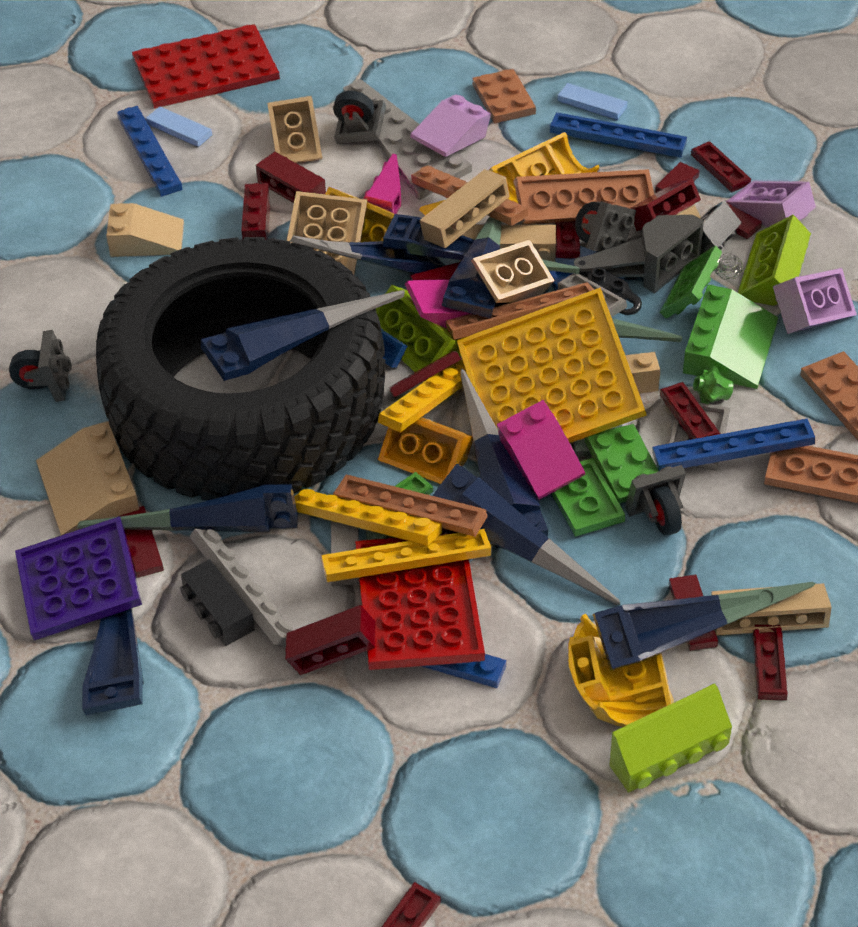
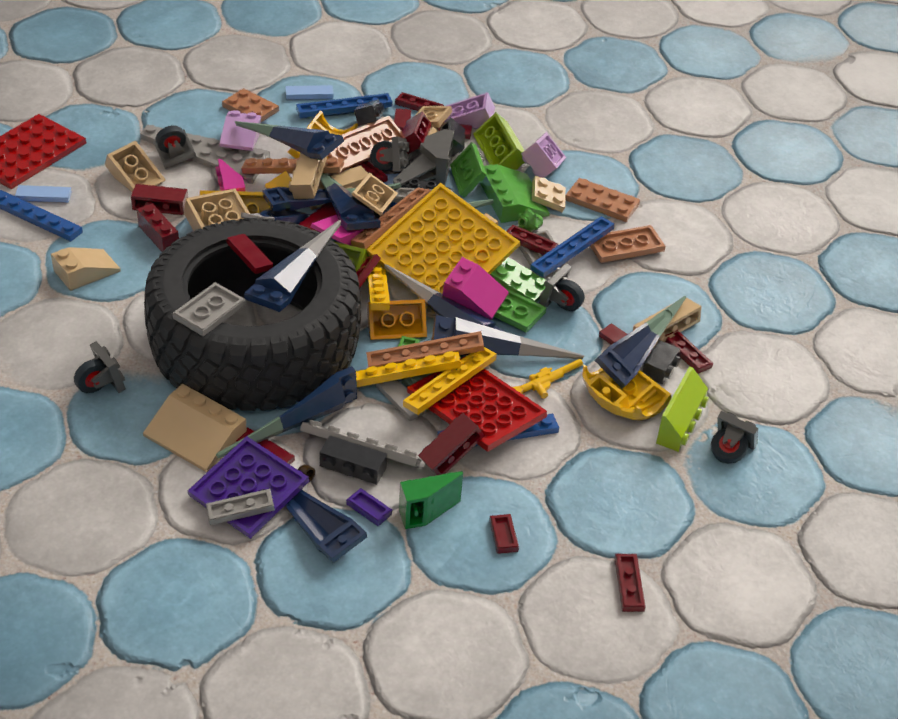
camera: 40 degrees left, 5 degrees down
none -> light grey tile [172,282,246,336]
none -> light grey tile [206,489,275,525]
none -> dark red tile [227,233,273,274]
none -> dark blue plate [235,121,344,160]
none -> dark brown hinge [297,464,316,482]
none -> dark purple tile [346,488,392,526]
none -> black brick [354,99,385,126]
none -> green slope [399,471,463,529]
none -> tan plate [416,106,452,129]
none -> dark red tile [489,514,519,554]
none -> yellow piece [513,359,583,399]
none -> tan plate [532,175,565,212]
none -> black brick [642,340,681,384]
none -> plate [711,411,758,464]

